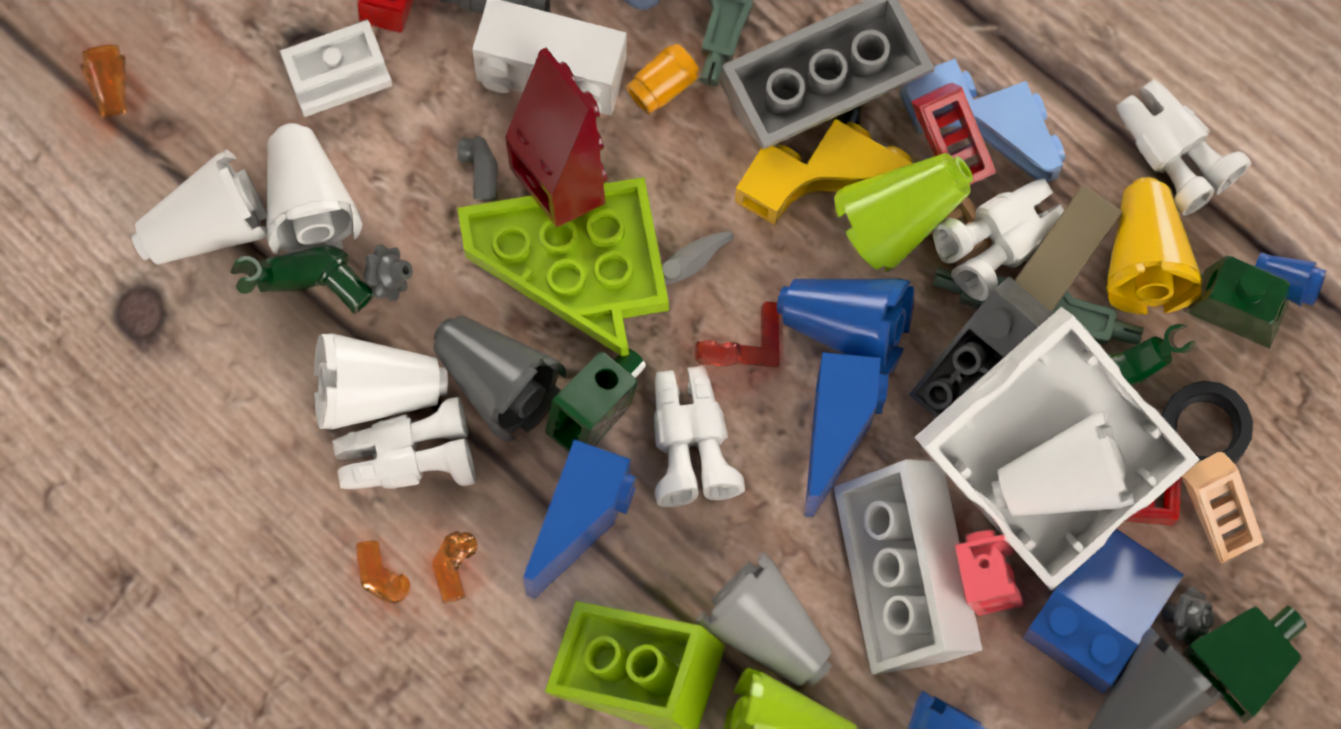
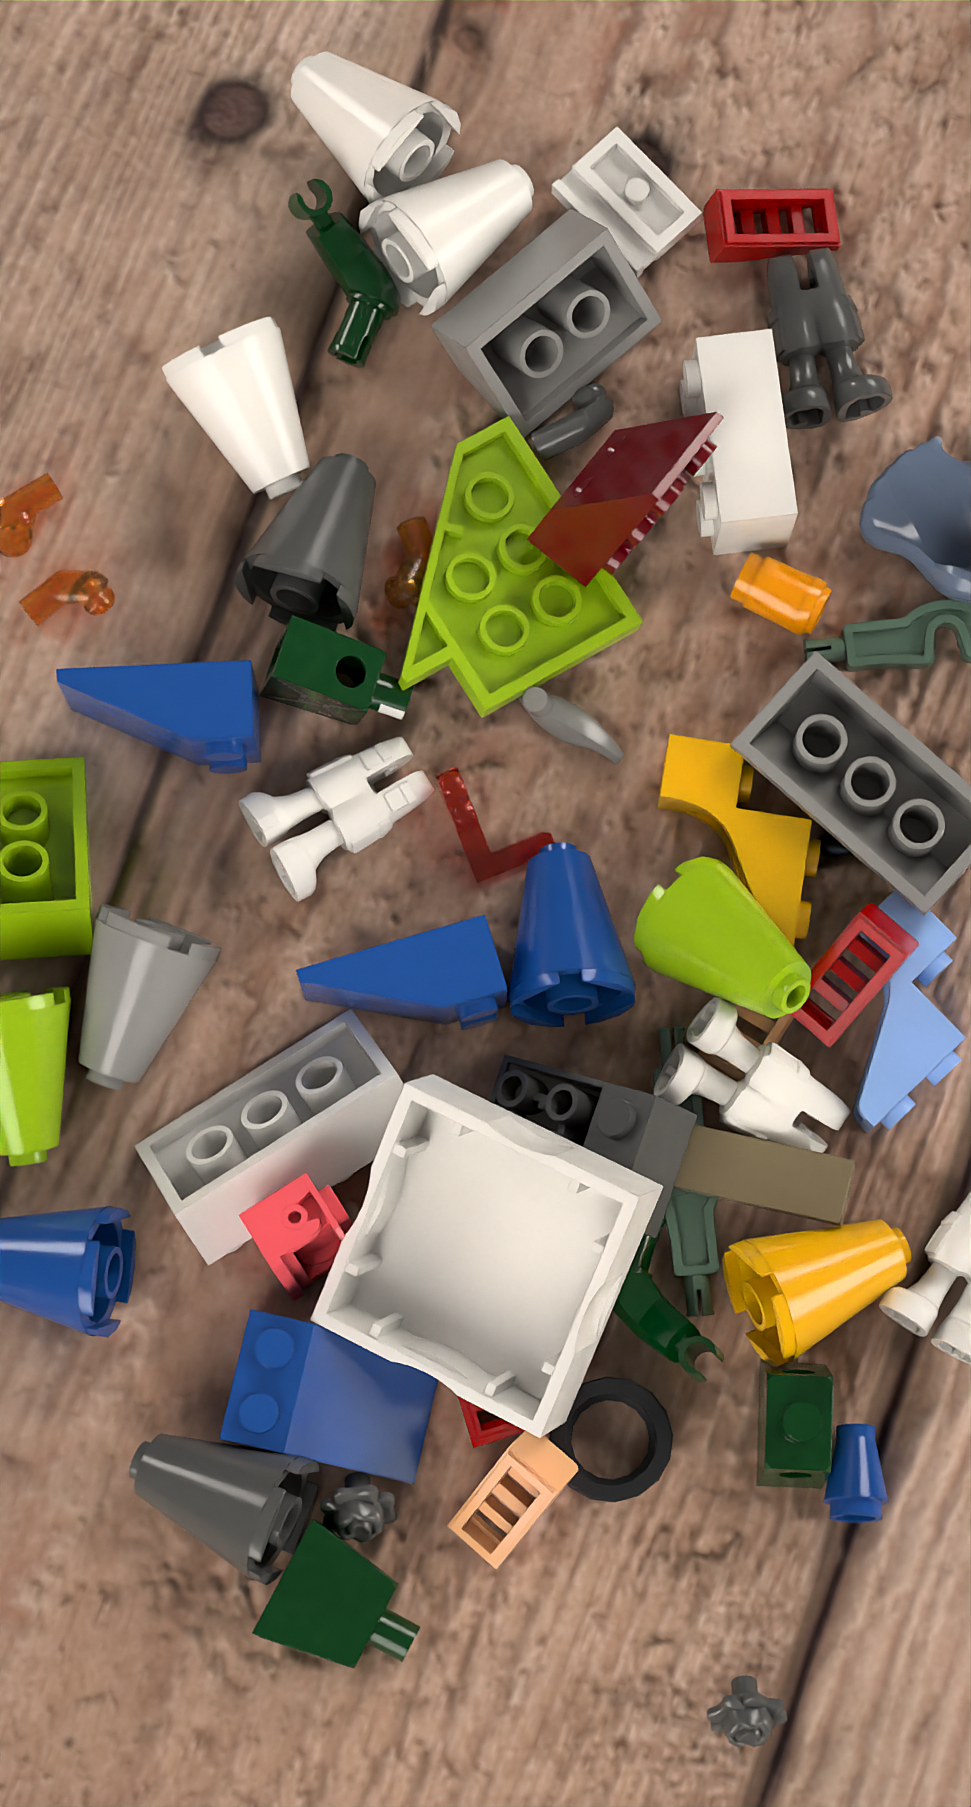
camera: 70 degrees right, 5 degrees up
white piece [332,397,476,489] -> none
dark grey plant [363,245,413,301] -> none
white cone [992,411,1134,516] -> none
none -> clear orange arm [384,516,433,609]
none -> light grey slope [431,209,662,438]

